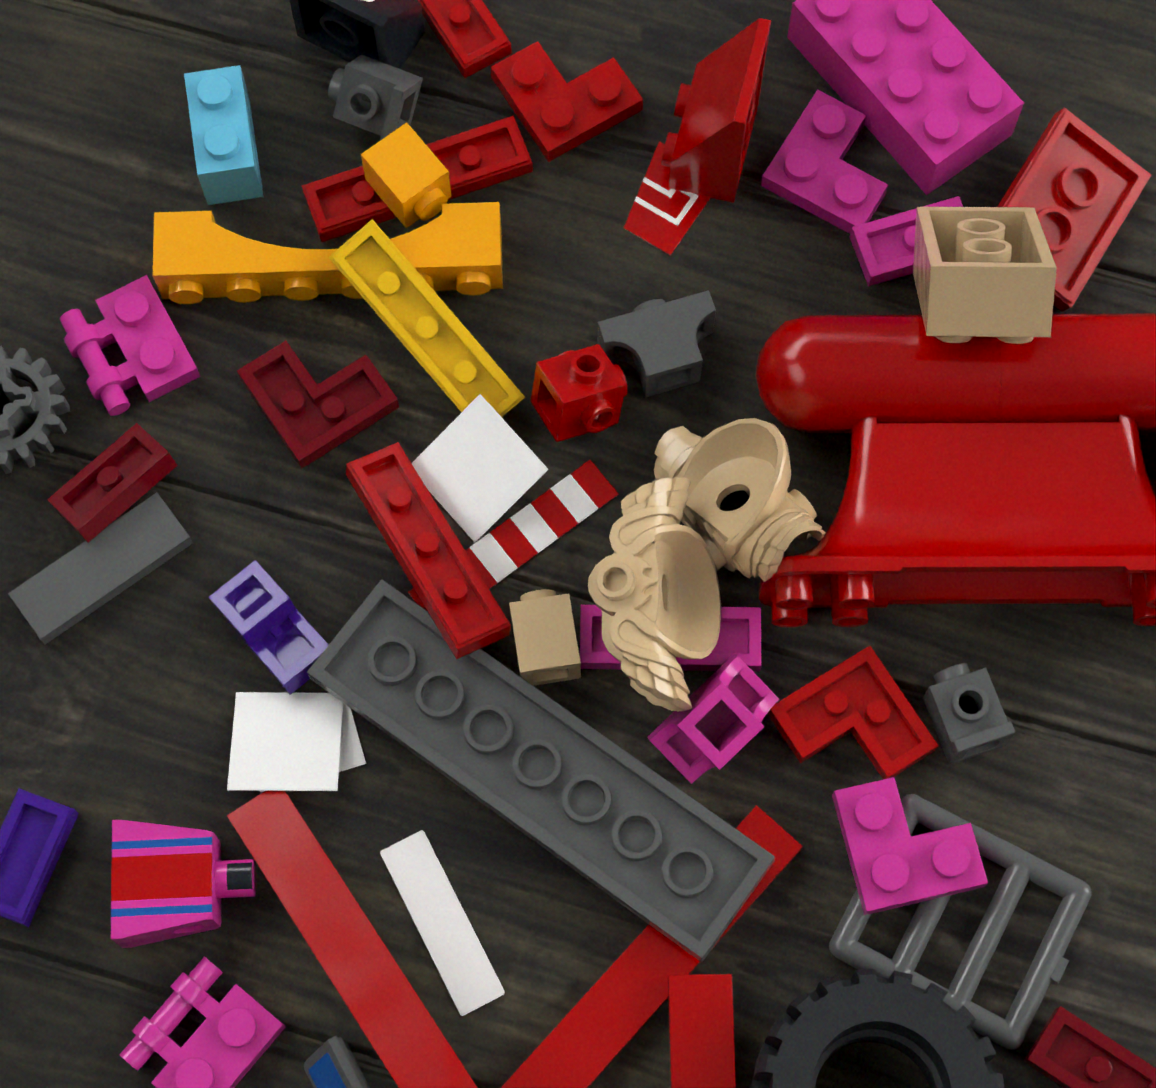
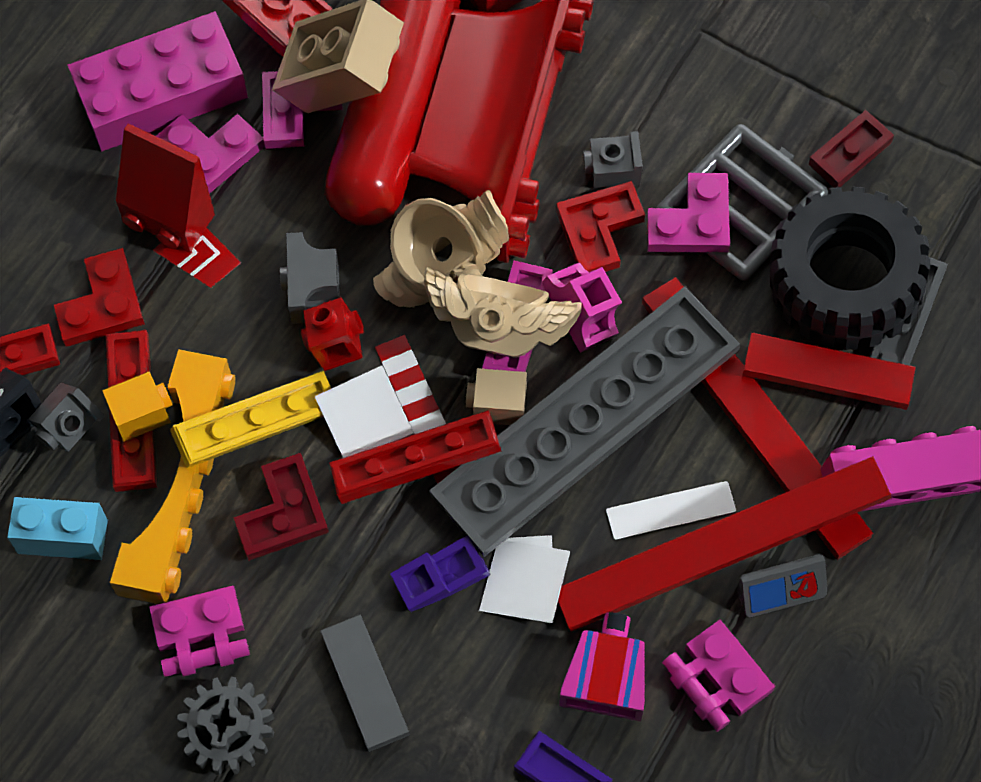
camera: 75 degrees left, 5 degrees down
dark red plate [47,423,178,543] -> none

